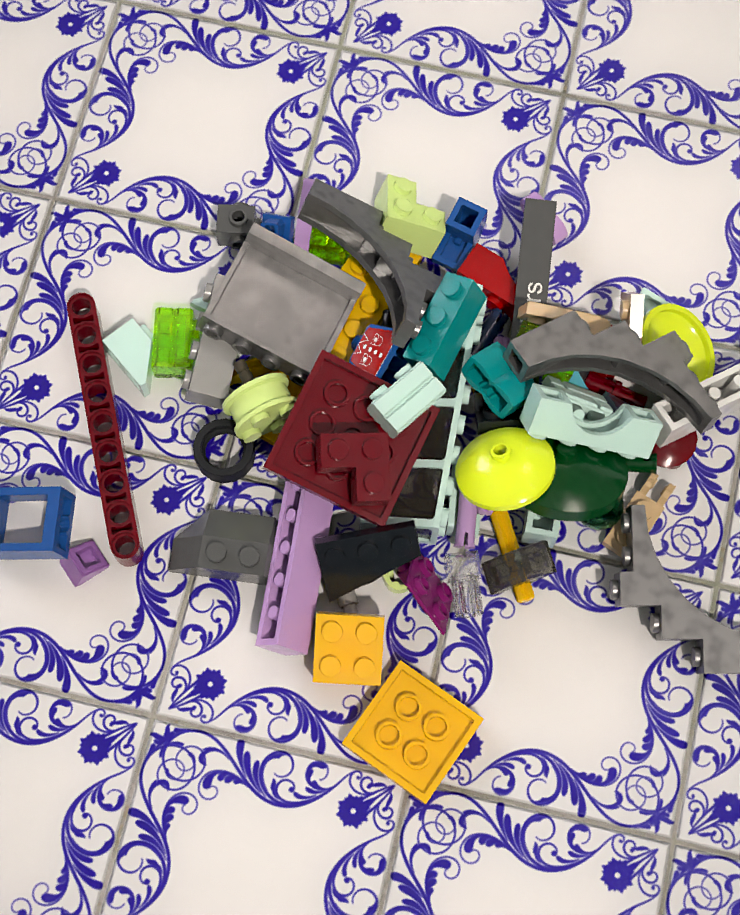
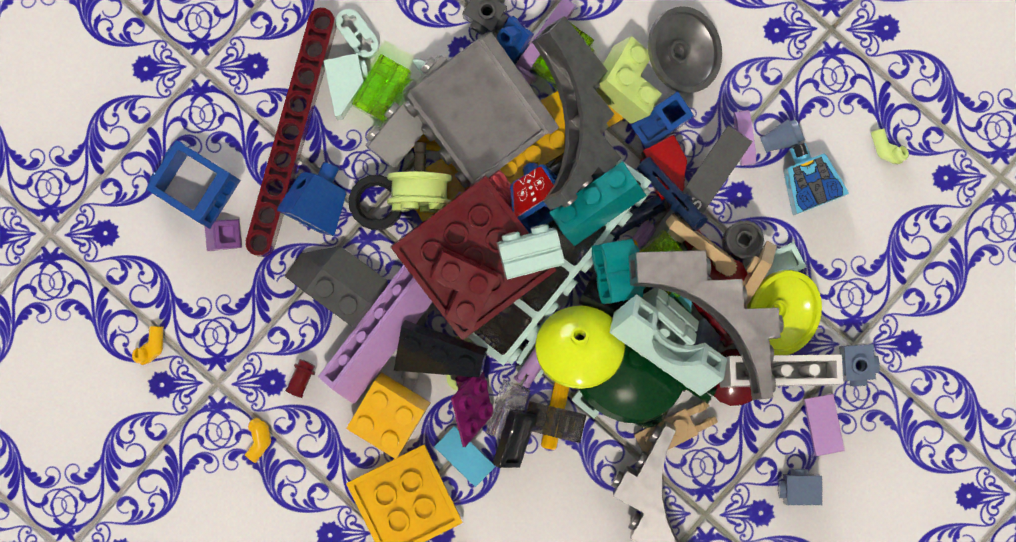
camera: 30 degrees right, 15 degrees up
none -> yellow arm [132,326,164,365]
none -> yellow arm [245,418,271,463]
none -> blue torso [277,162,346,236]
none -> dark red pin [285,359,316,398]
none -> light aqua beam [336,9,379,59]
none -> medium azure tile [434,426,496,487]
none -> black tile [493,410,537,468]
none -> dark blue pin [637,157,708,231]
none -> flat silver dish [648,6,722,93]
none -> dark grey wheel [722,220,764,261]
none -> sand blue cone [760,119,805,153]
none -> torso [783,143,849,216]
none -> yellowish green arm [871,128,909,164]

